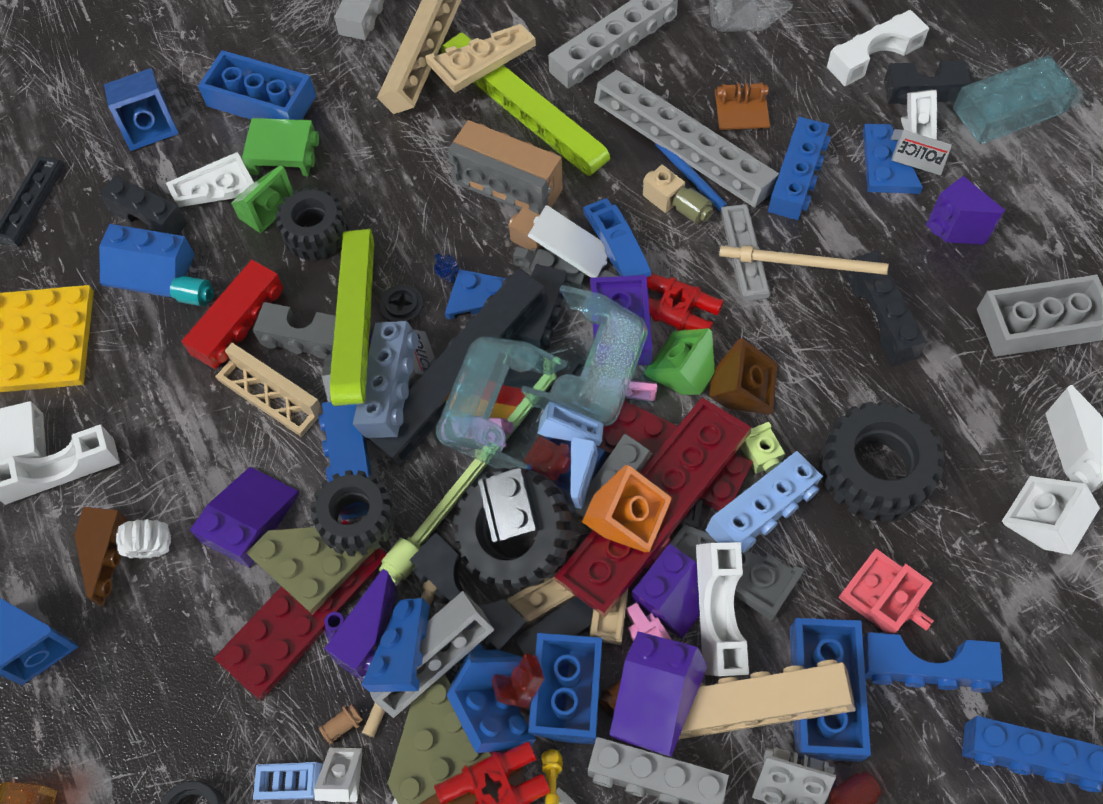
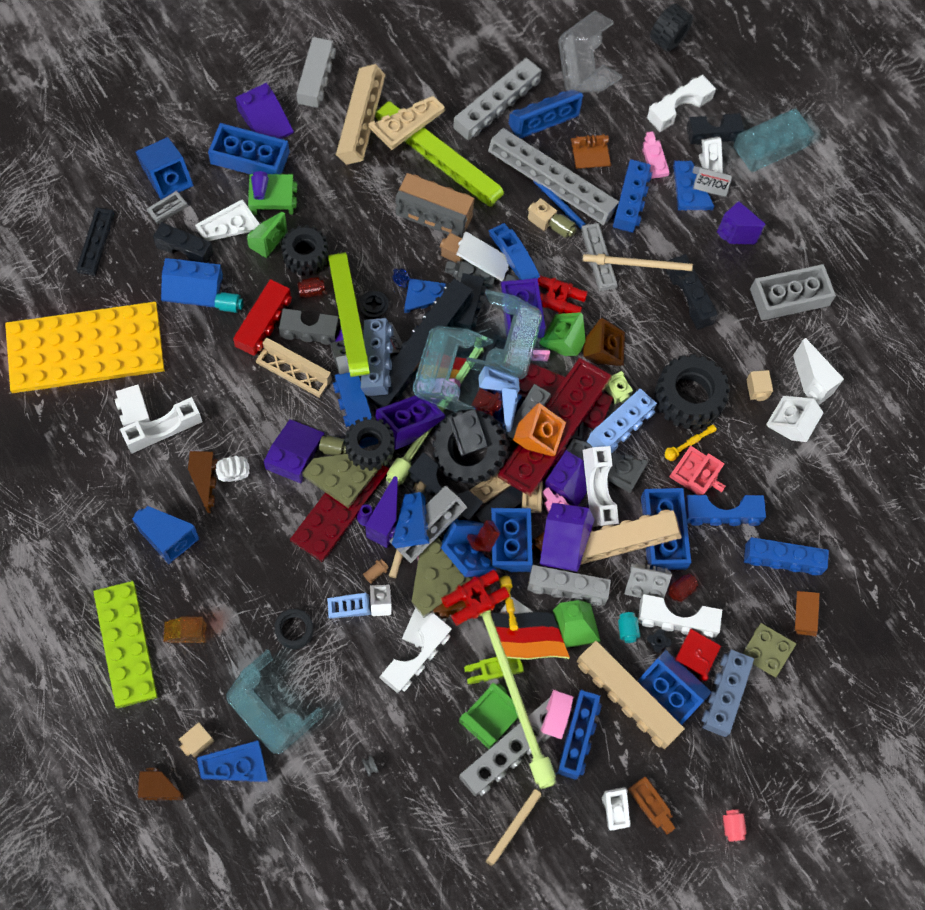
camera: 15 degrees left, 5 degrees up
none -> light grey tile [147,191,188,225]
none -> dark purple slope [235,83,294,139]
none -> dark purple cone [251,171,269,200]
none -> clear red brick [297,277,325,298]
none -> olive brick [319,435,347,456]
none -> dark purple slope [376,393,445,450]
none -> blue slope [509,90,583,139]
none -> bright pink hinge [643,131,669,179]
none -> yellow piece [664,424,716,461]
none -> tan brick [746,370,773,401]

